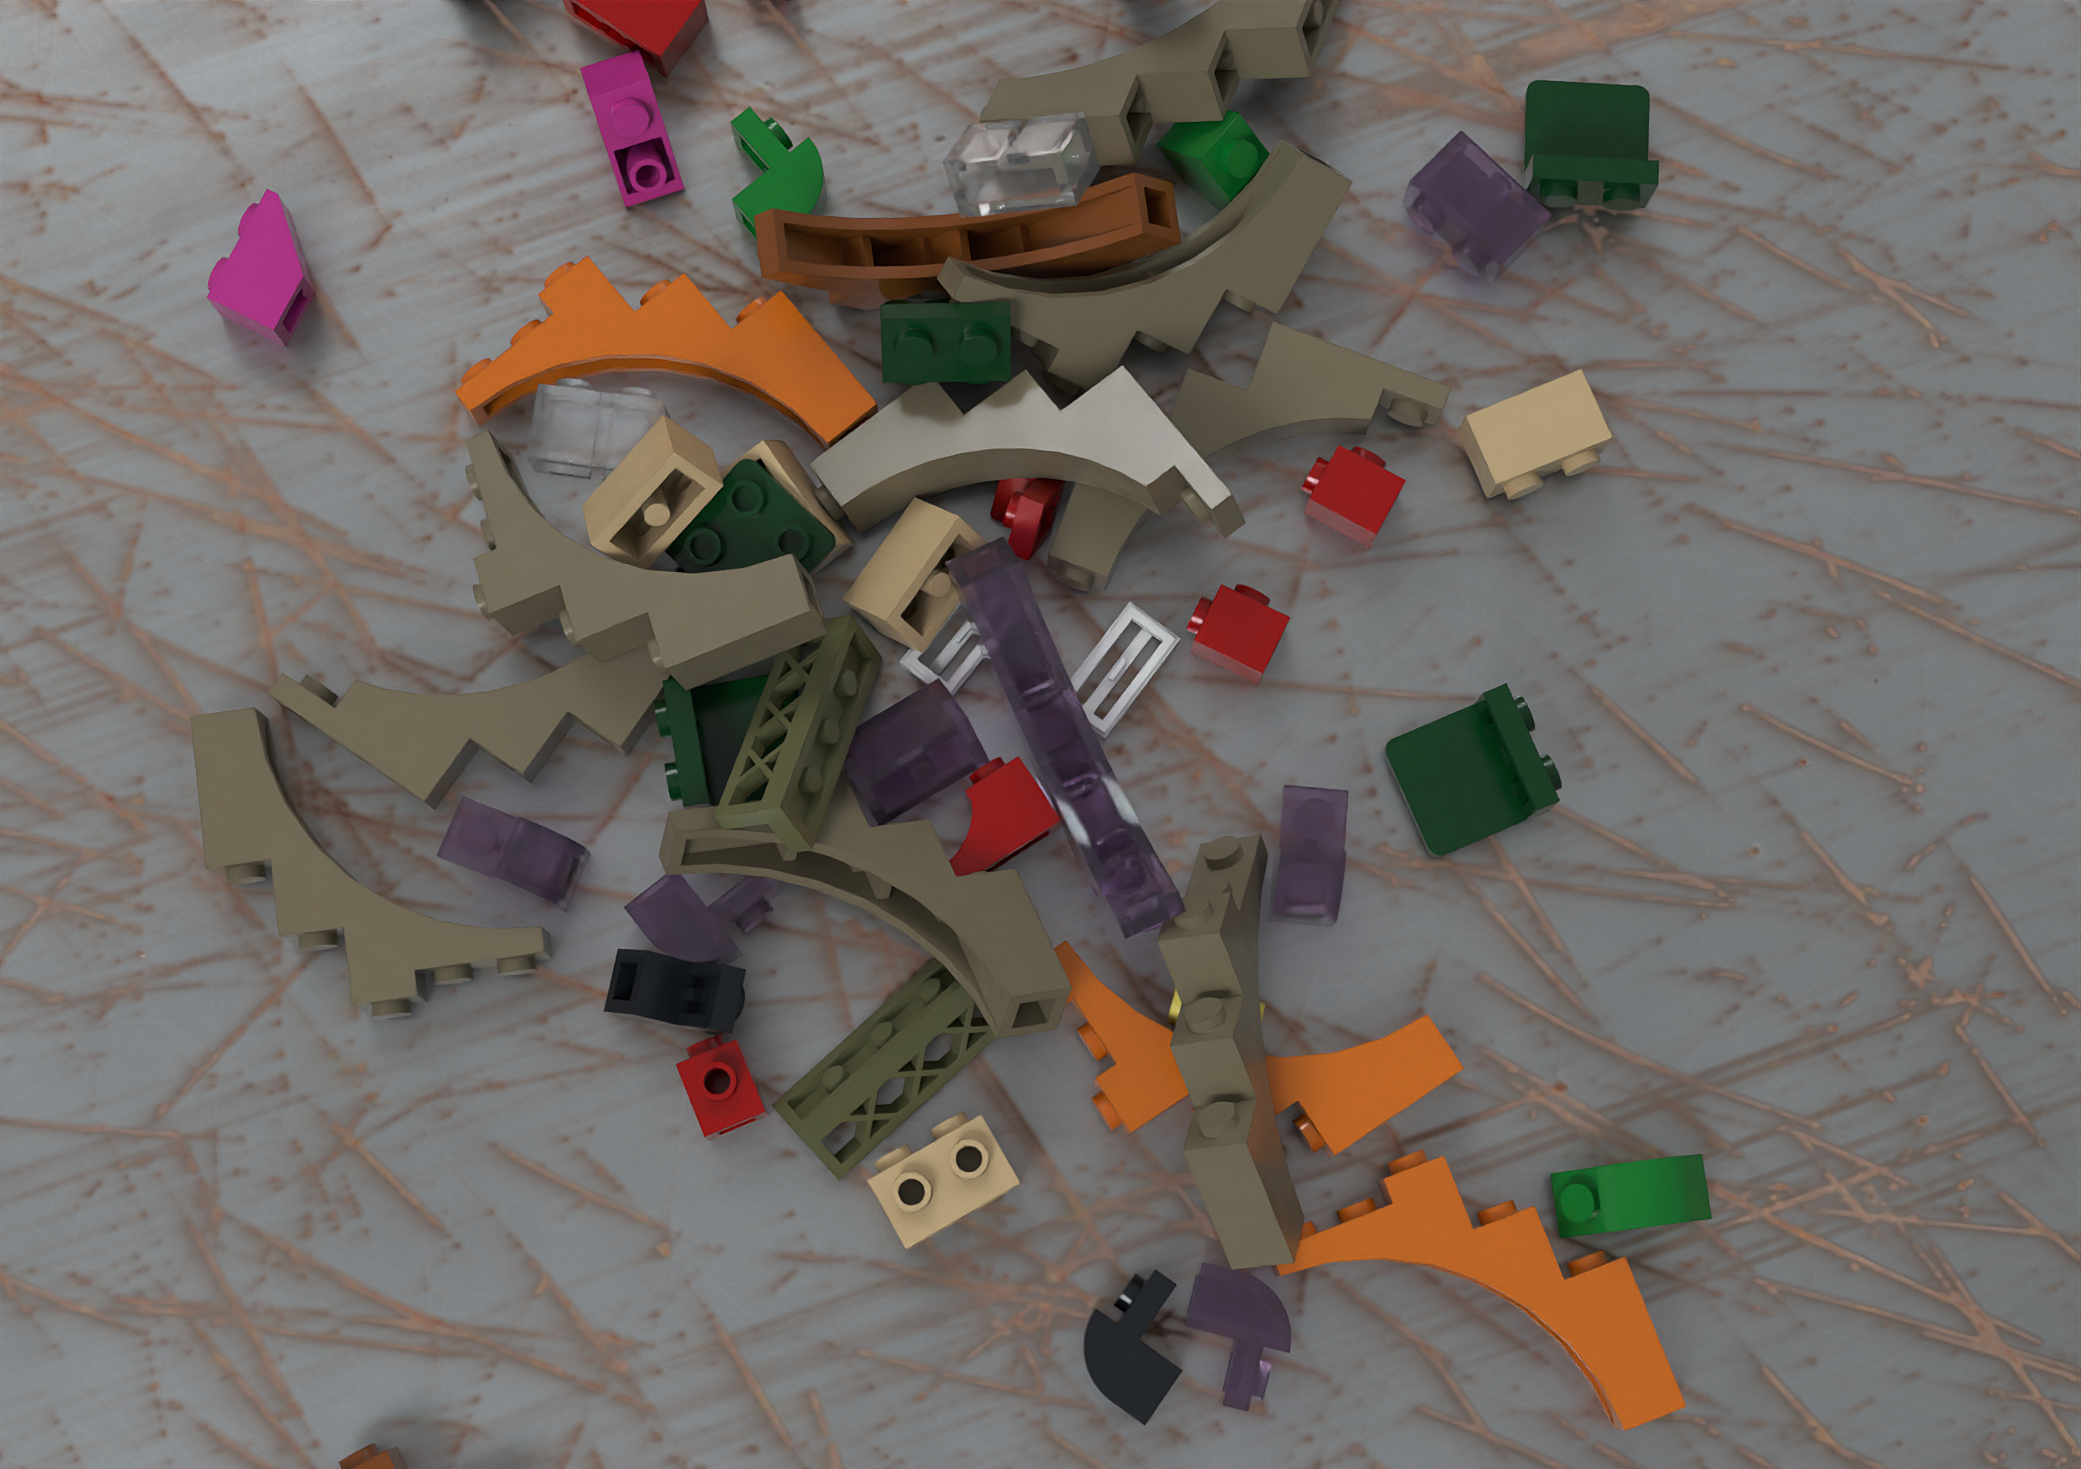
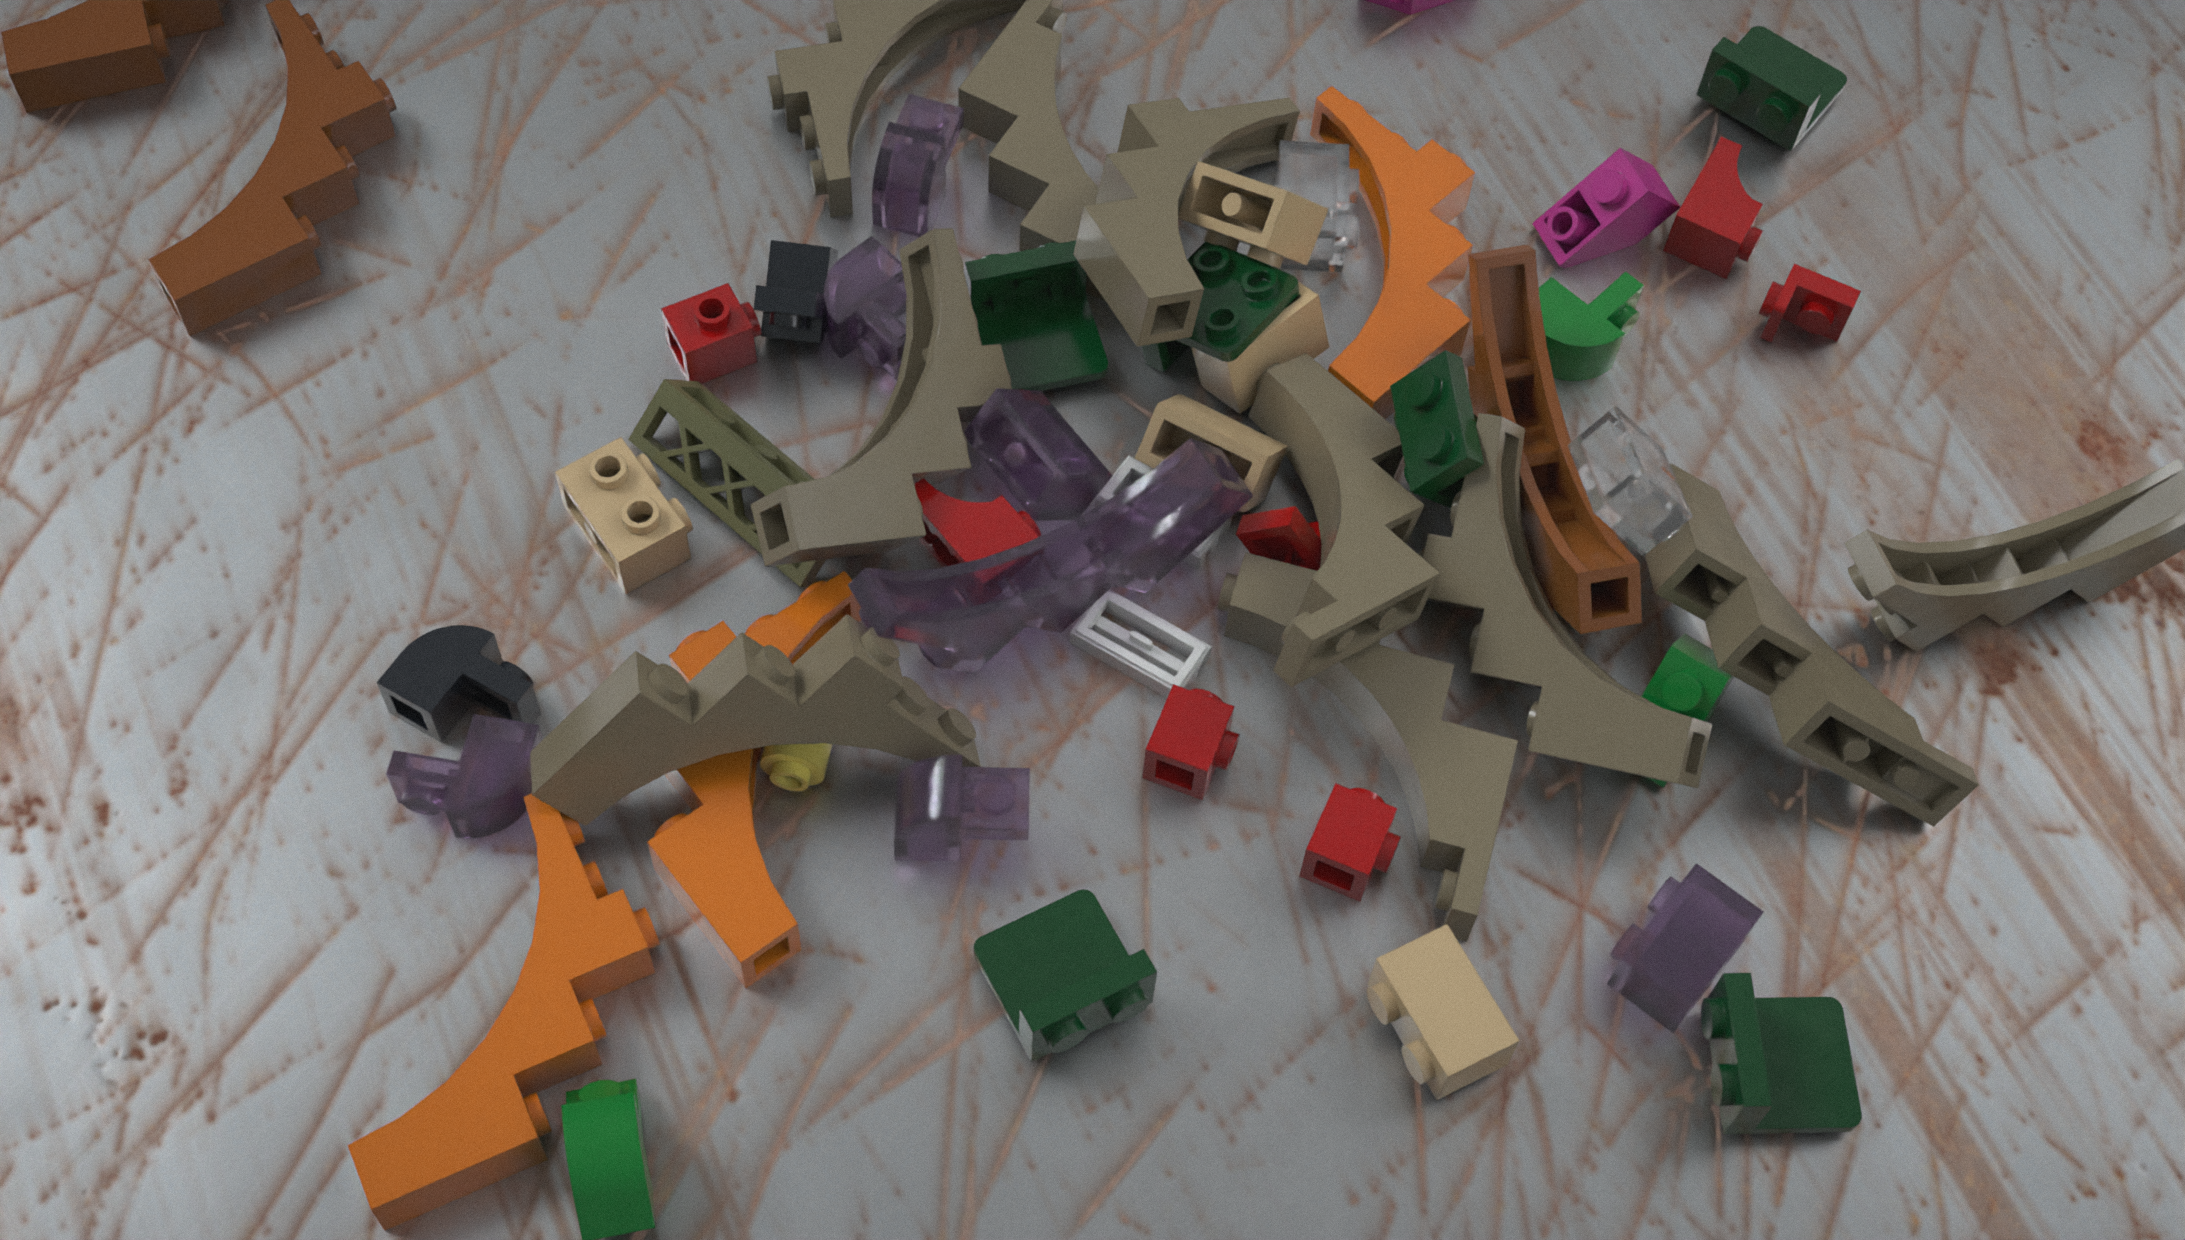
camera: 85 degrees right, 20 degrees down
olive fence [714,614,882,853] -> none

